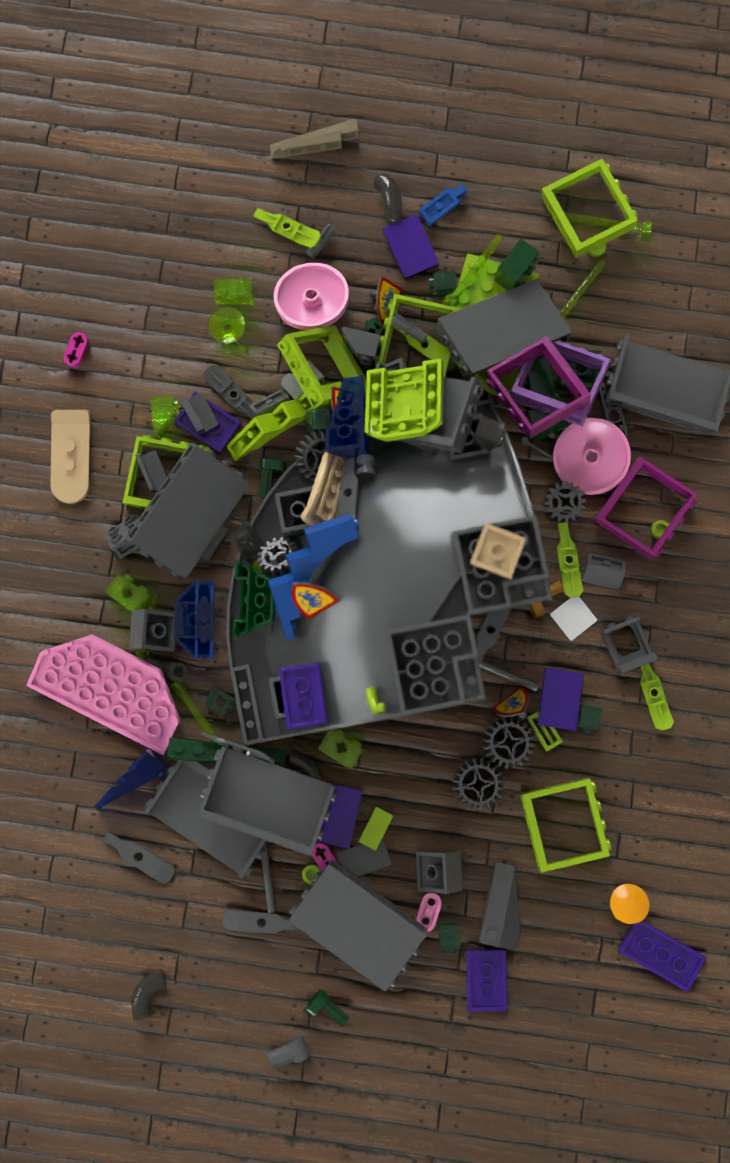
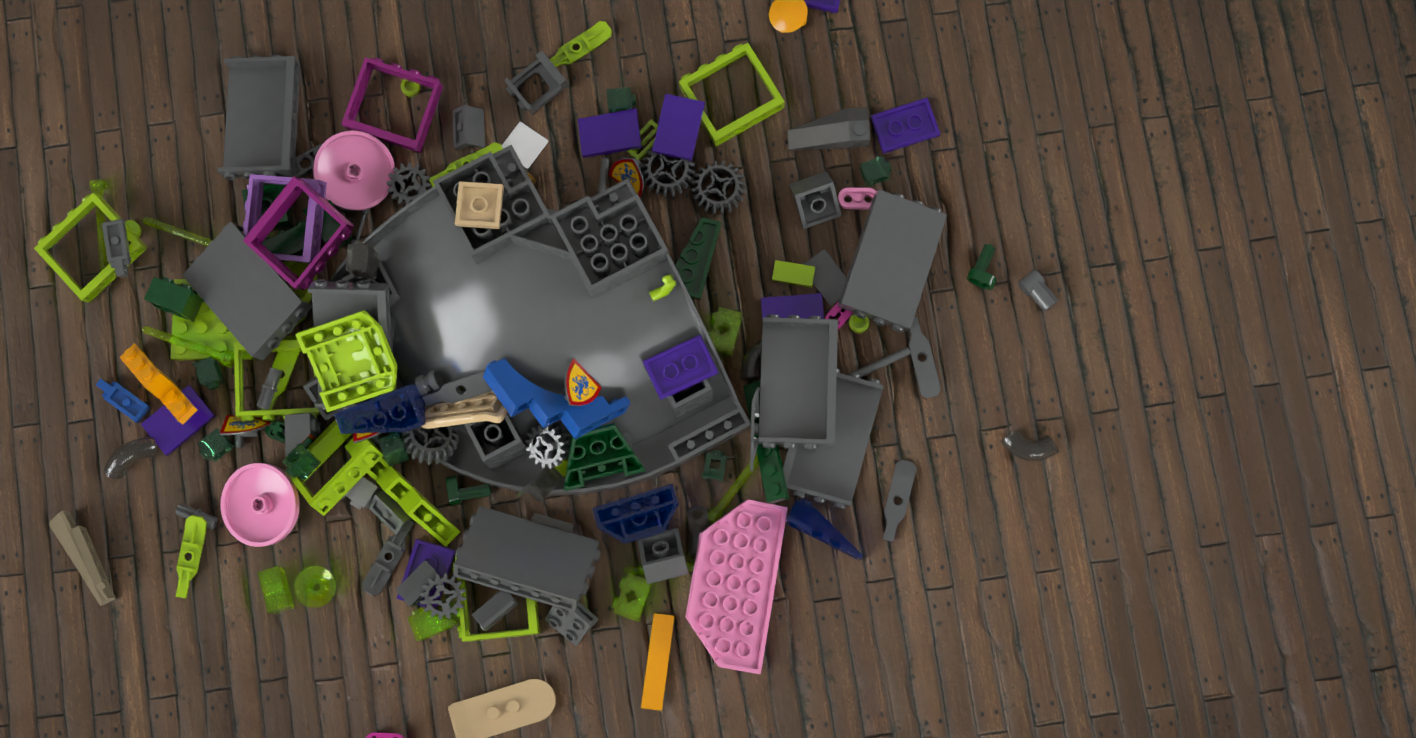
camera: 100 degrees left, 5 degrees down
none -> dark grey hinge [102,219,131,278]
none -> light orange bracket [120,343,197,425]
none -> clear green brick [197,428,235,462]
none -> clear green brick [282,443,321,481]
none -> dark grey gear [420,573,466,620]
none -> light orange piece [641,613,675,711]
none -> dark purple tile [652,94,705,161]
none -> dark green wing [675,217,722,300]

